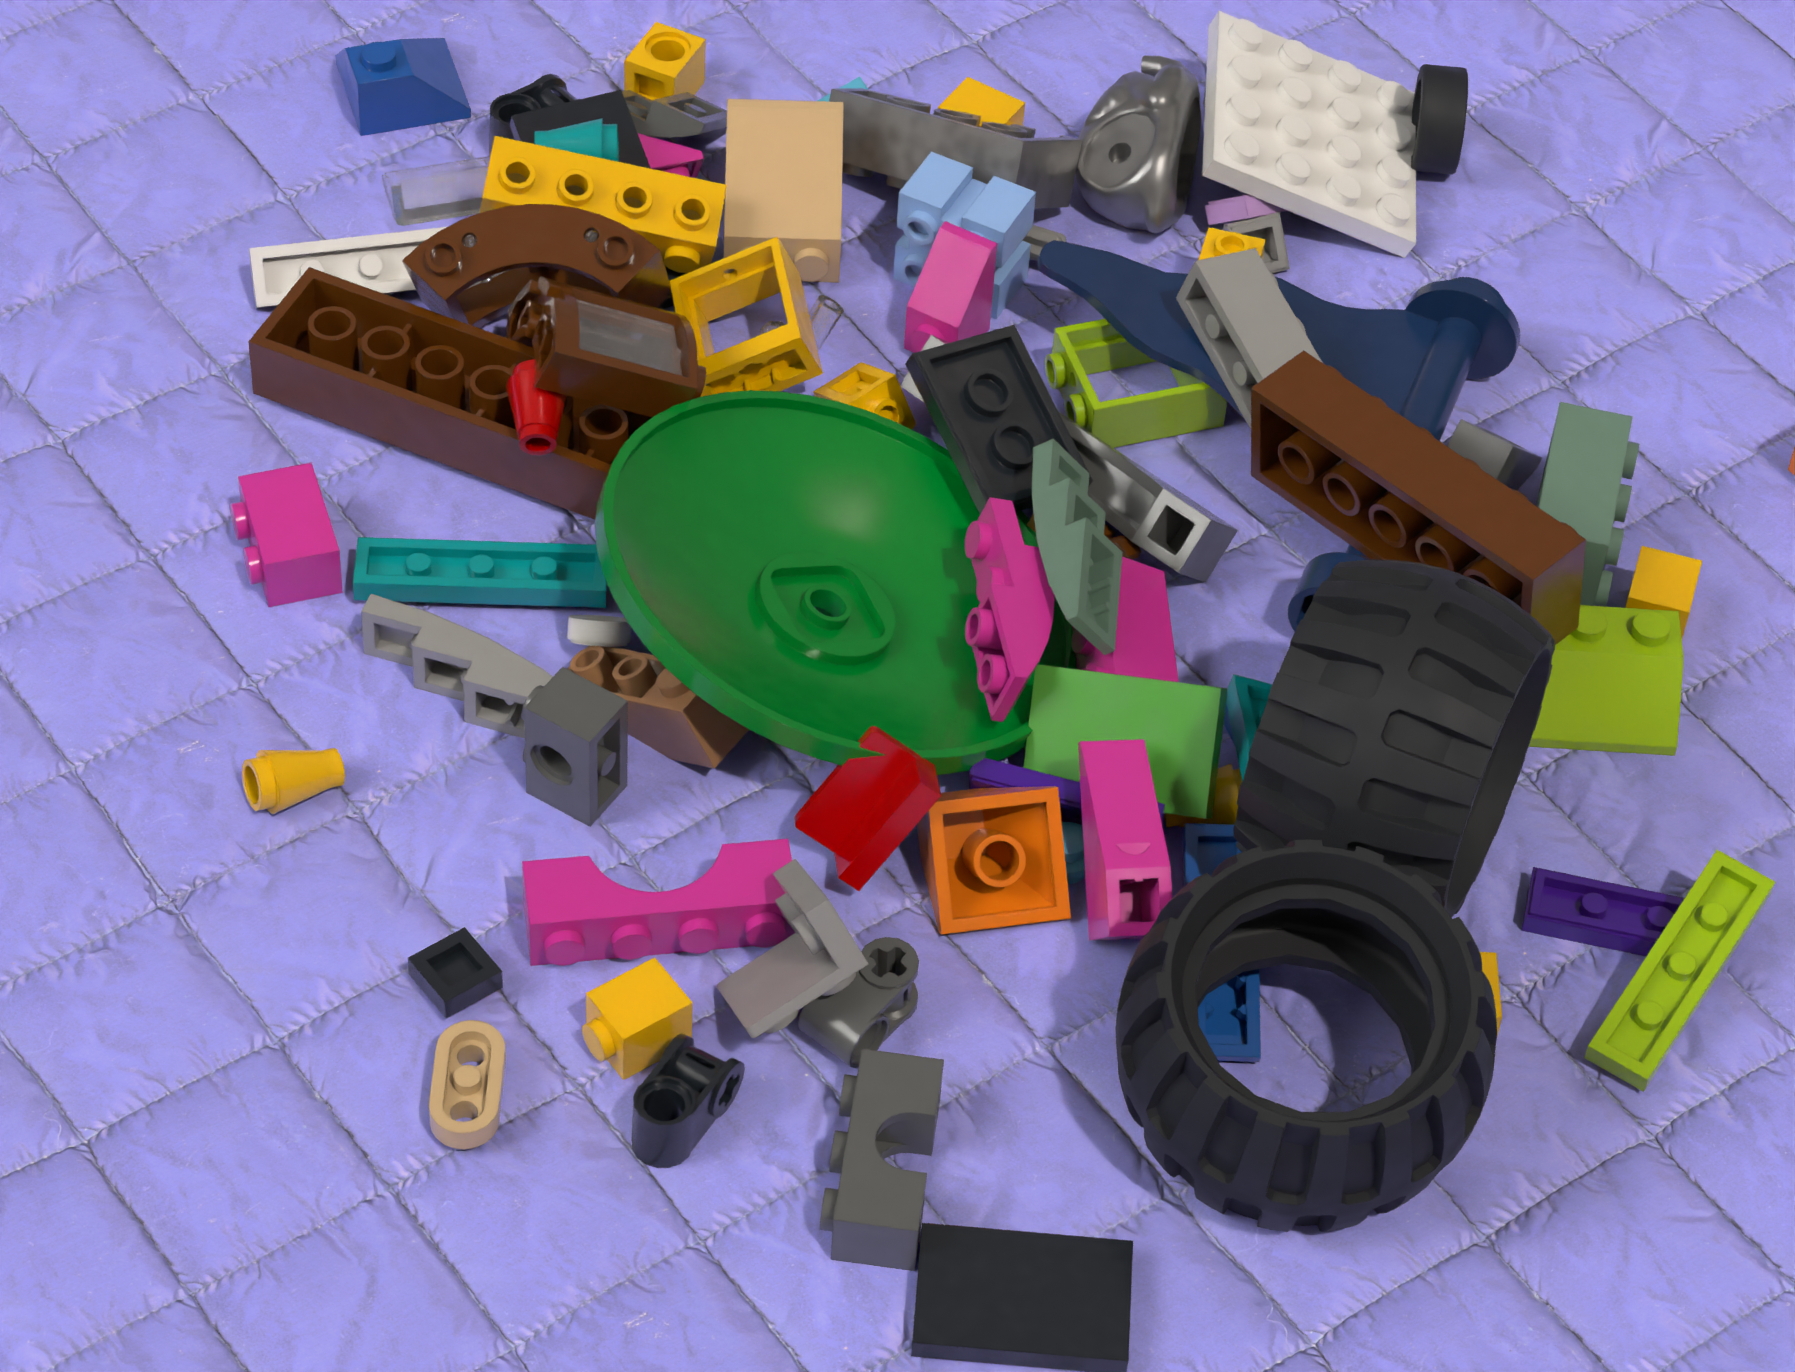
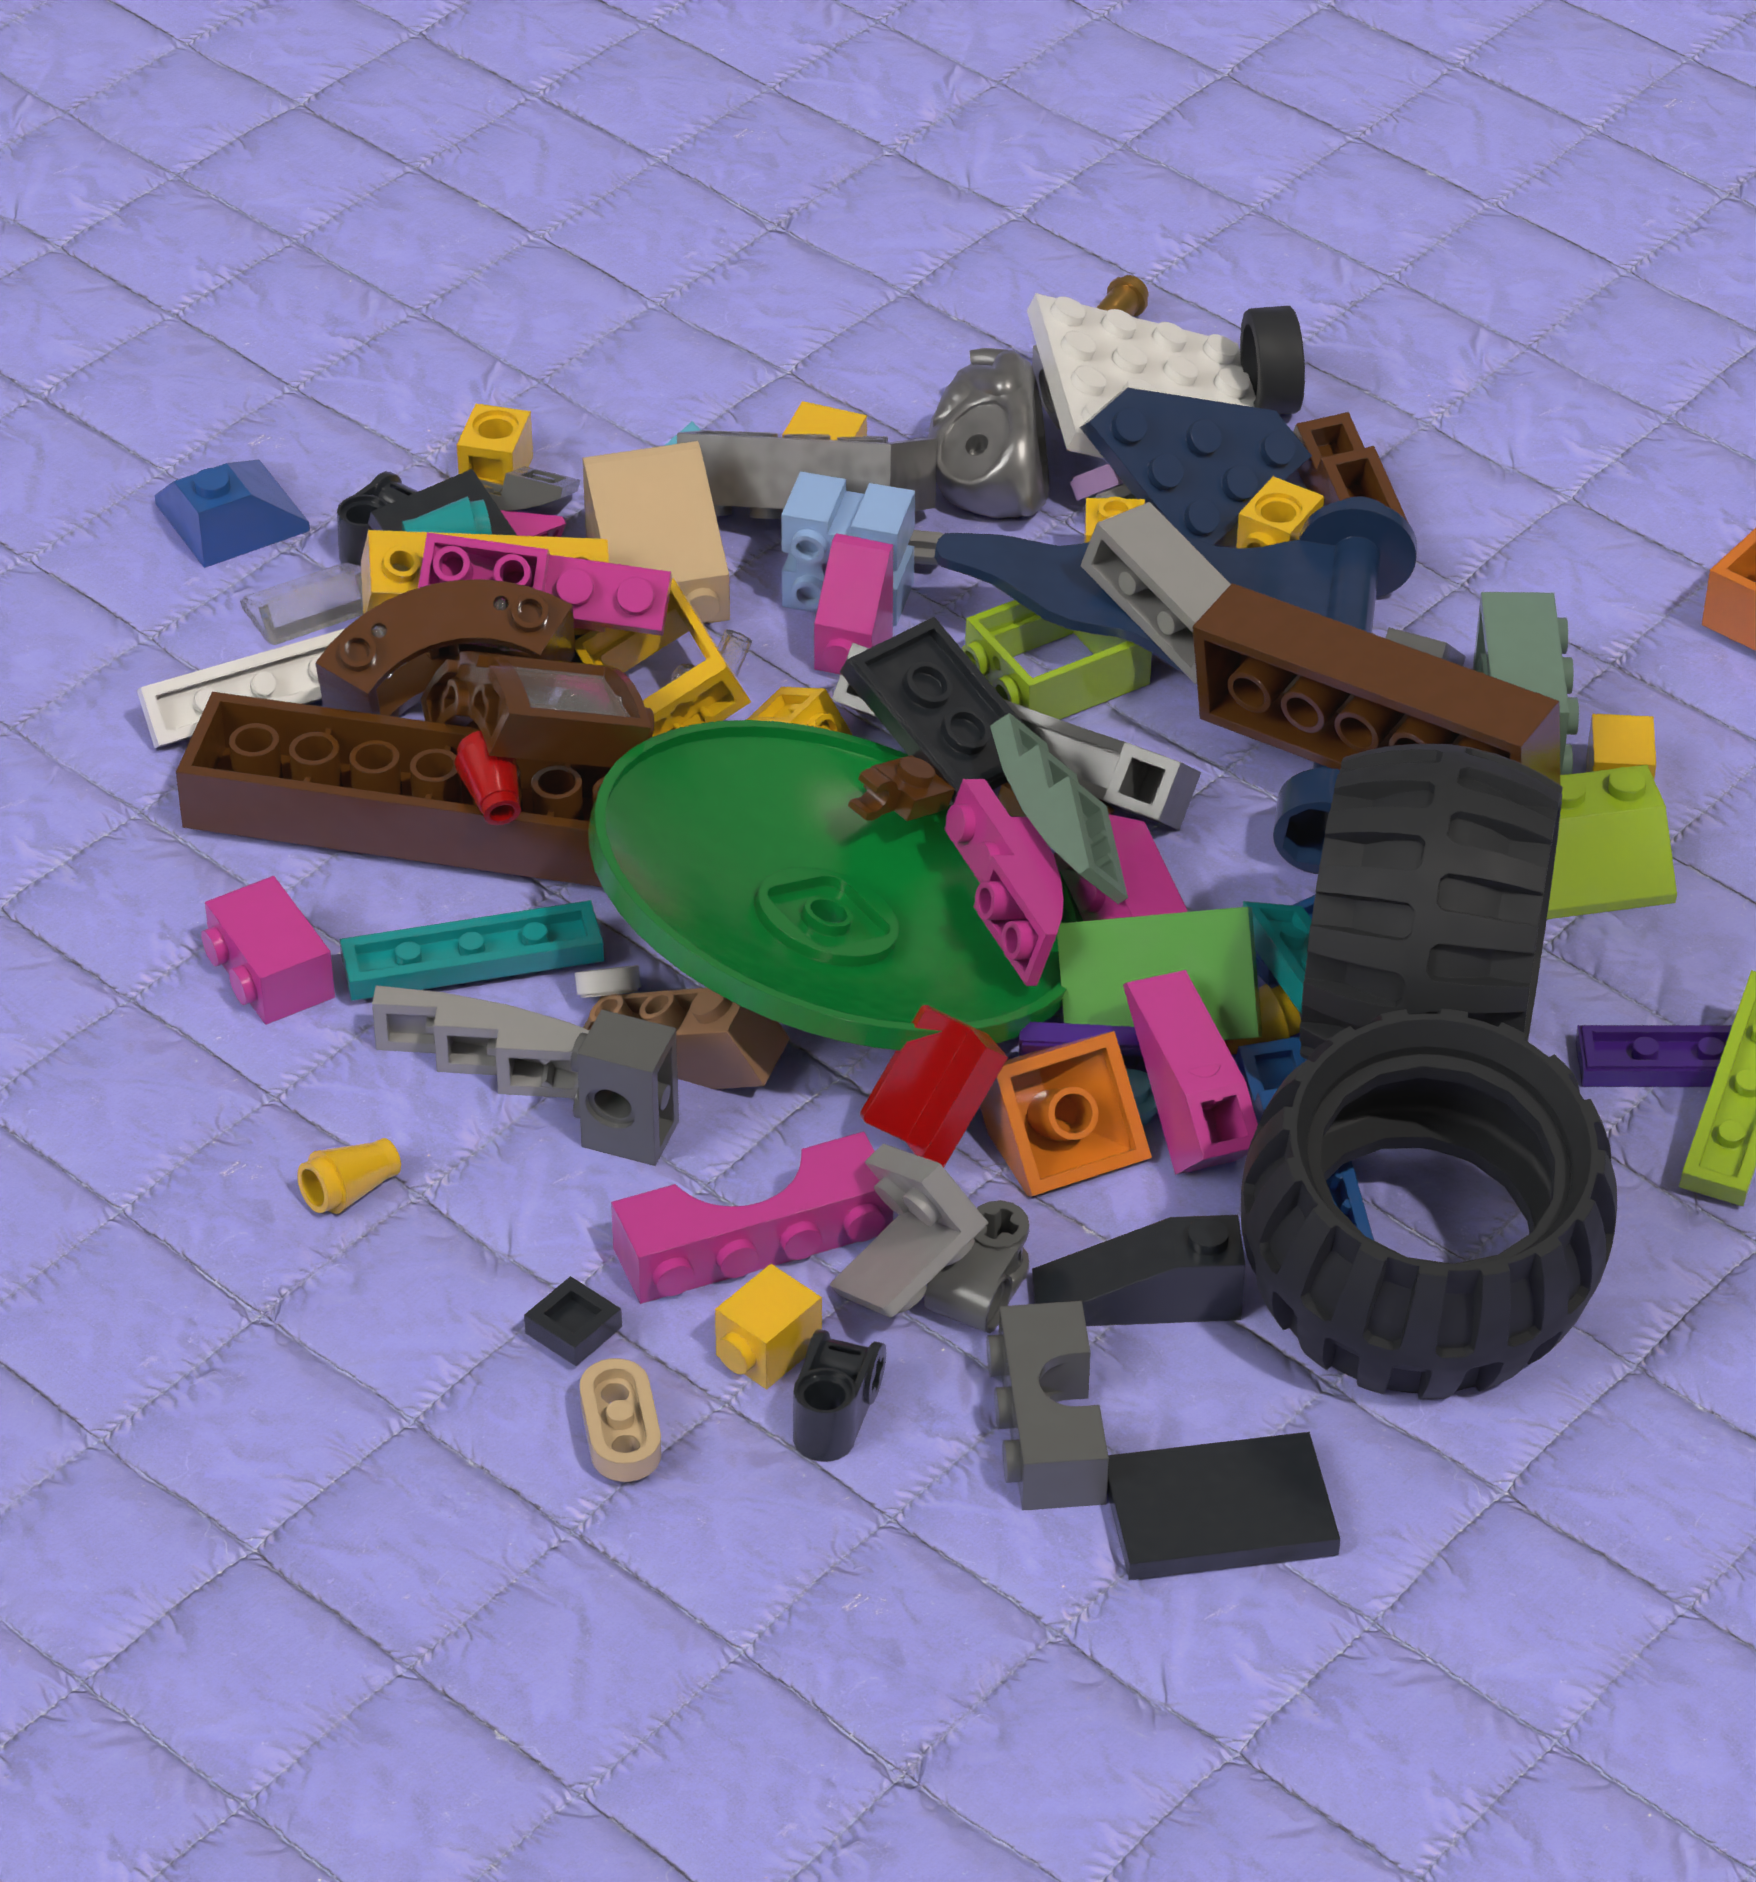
camera: 10 degrees left, 5 degrees down
none -> dark pink slope [418,532,672,636]
none -> reddish brown plate [848,755,955,821]
none -> black slope [1032,1215,1245,1326]
none -> dark blue plate [1079,387,1312,545]
none -> pearl gold pin [1096,275,1149,316]
none -> yellow brick [1236,476,1324,549]
none -> reddish brown slope [1293,412,1408,522]

